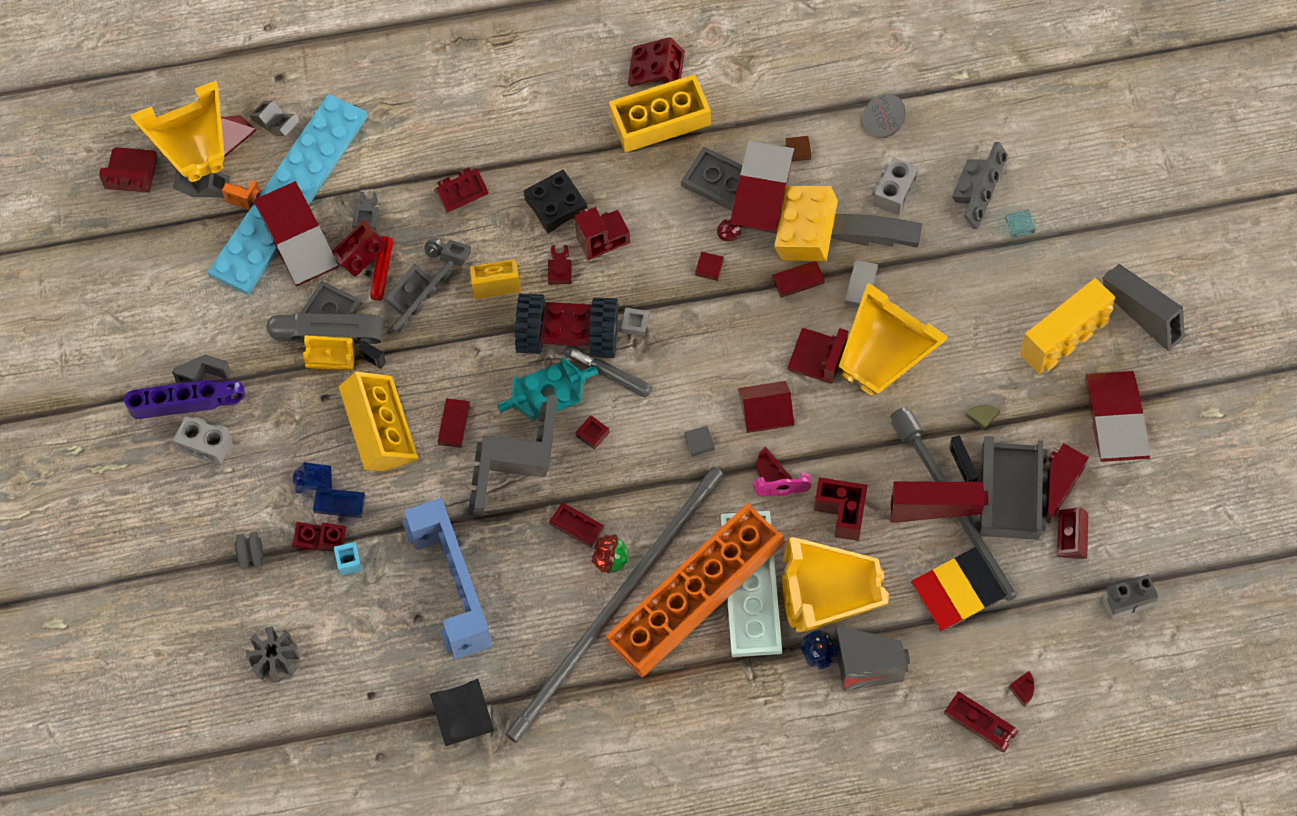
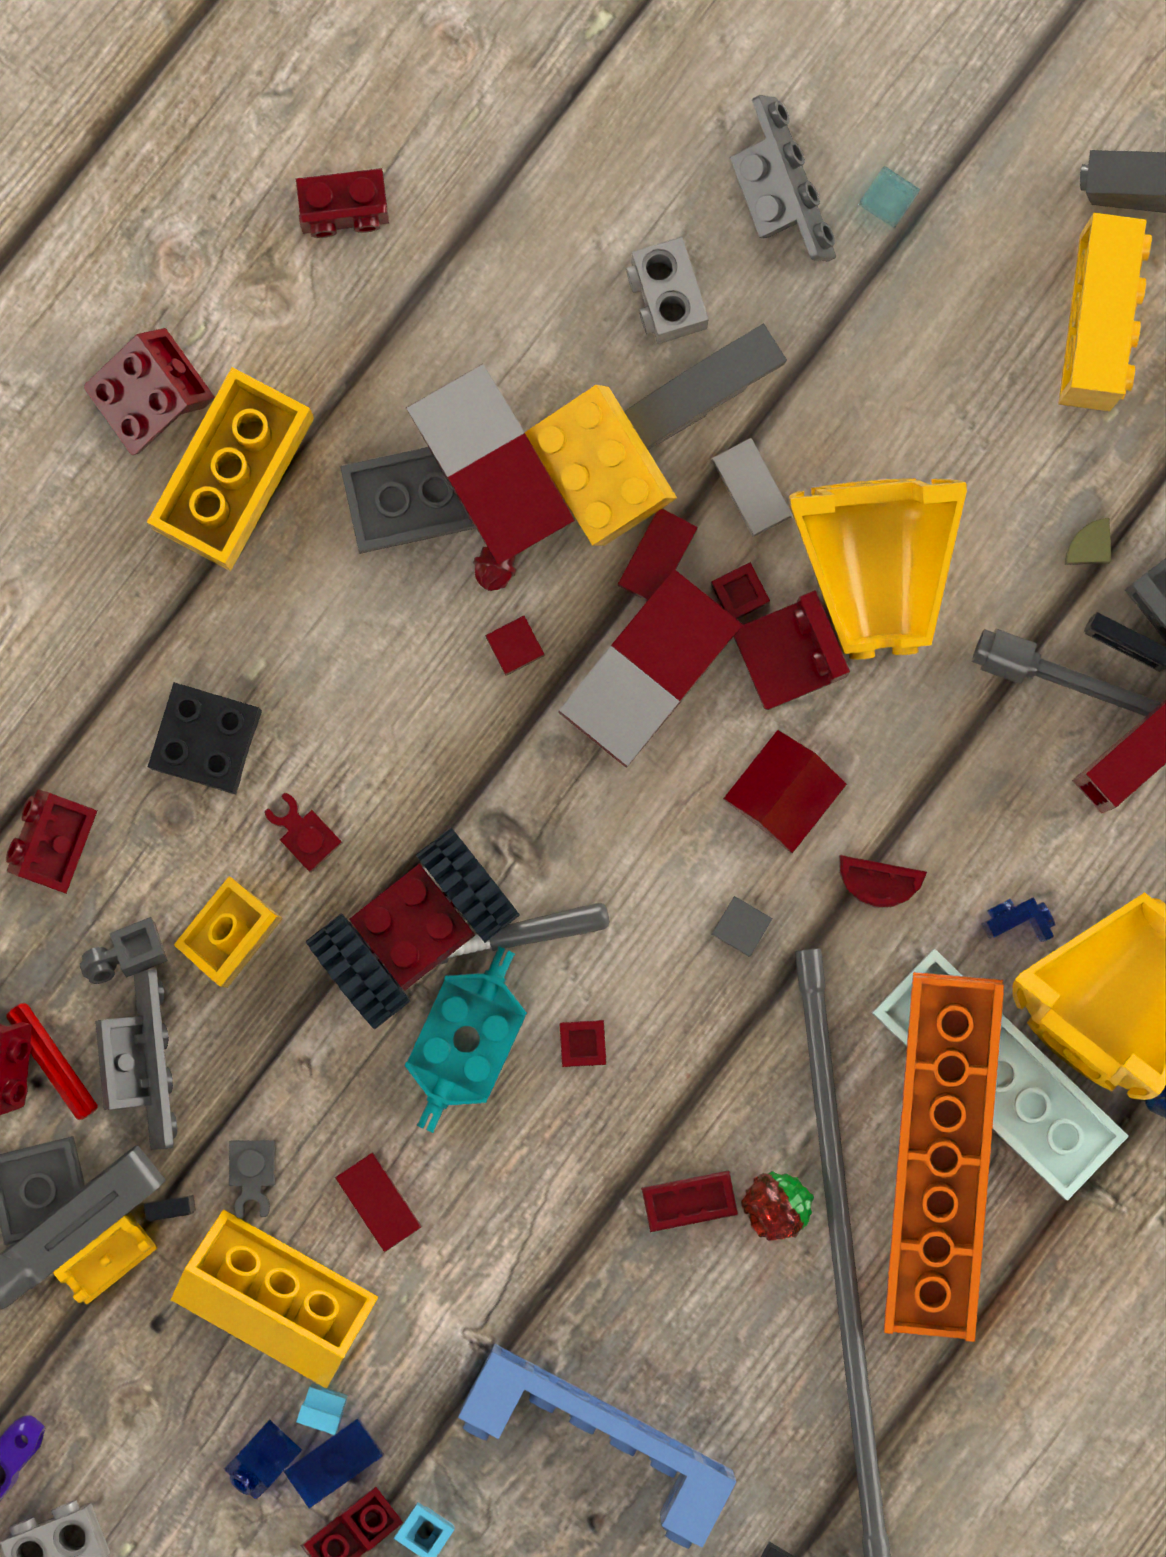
camera: 45 degrees left, 20 degrees up
dark grey bracket [469,395,558,518] -> none
dark red brick [574,207,630,260] -> none
light grey tile [621,308,649,336] -> none
dark pink piece [753,472,812,497] -> none
reddish brown tile [785,136,811,162] -> none
dark red brick [814,477,868,541] -> none
dark grey piece [863,93,906,138] -> none
none -> dark grey plate [229,1140,276,1218]
none -> dark red bracket [296,168,389,238]
none -> medium azure piece [296,1383,348,1435]
none -> slope [558,569,743,768]
none -> dark red tile [711,562,770,619]
none -> clear blue bracket [981,897,1055,942]

